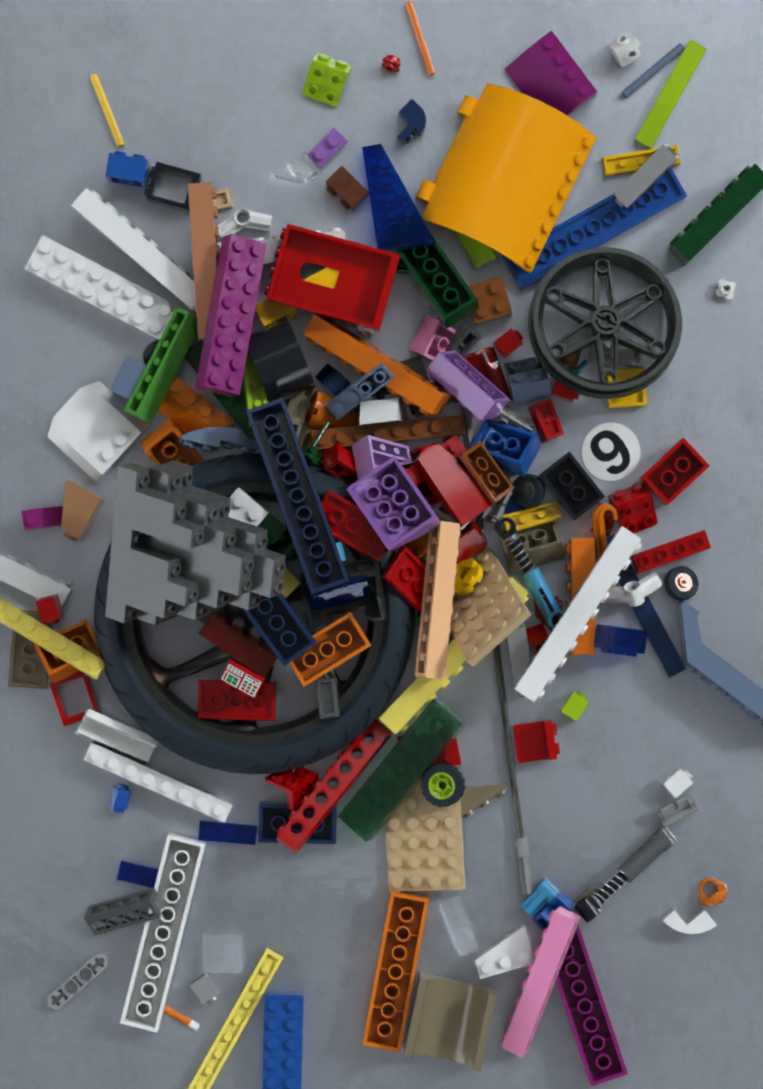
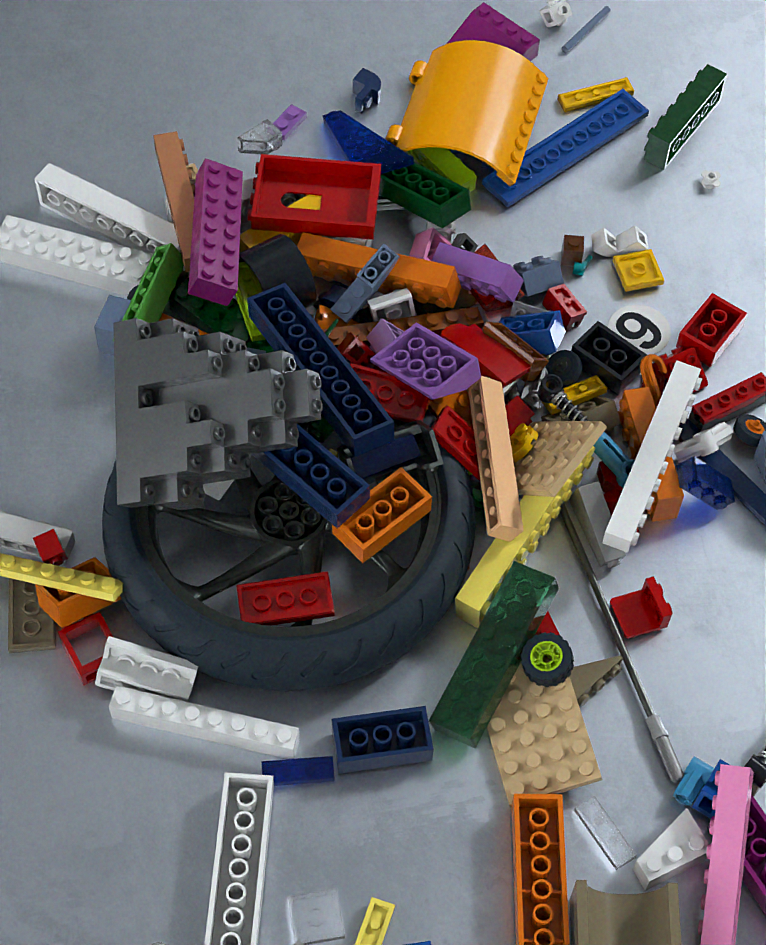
camera: 15 degrees left, 30 degrees down
magenta slope [21,506,63,531] -> none
white wedge [48,381,149,483] -> none
medium nougat slope [61,480,105,541] -> none
dark grey fence [84,888,161,935] -> none
yellow bar [90,74,125,147] -> none
blue brick [105,151,151,188] -> none
blue brick [108,784,132,813] -> none
clear blue tile [117,860,159,888] -> none
black window [144,162,202,213] -> none
clear red brick [198,613,278,678] -> none
slope [220,658,267,700] -> none
red bracket [265,767,319,811] -> none
red brick [276,719,391,855] -> none
lime bracket [302,53,352,107] -> none
dark grey tile [316,677,340,719] -> none
copper brick [326,166,369,211] -> none
red plate [382,55,401,72] -> none
orange bar [405,1,435,76] -> none
dark orange brick [468,277,512,326] -> none
red brick [493,328,523,359] -> none
pearl dark grey wheel [528,247,682,399] -> none
red brick [551,381,579,403] -> none
lime brick [559,691,589,722] -> none
light grey slope [614,144,680,208] -> none
lime tile [635,40,707,149] -> none

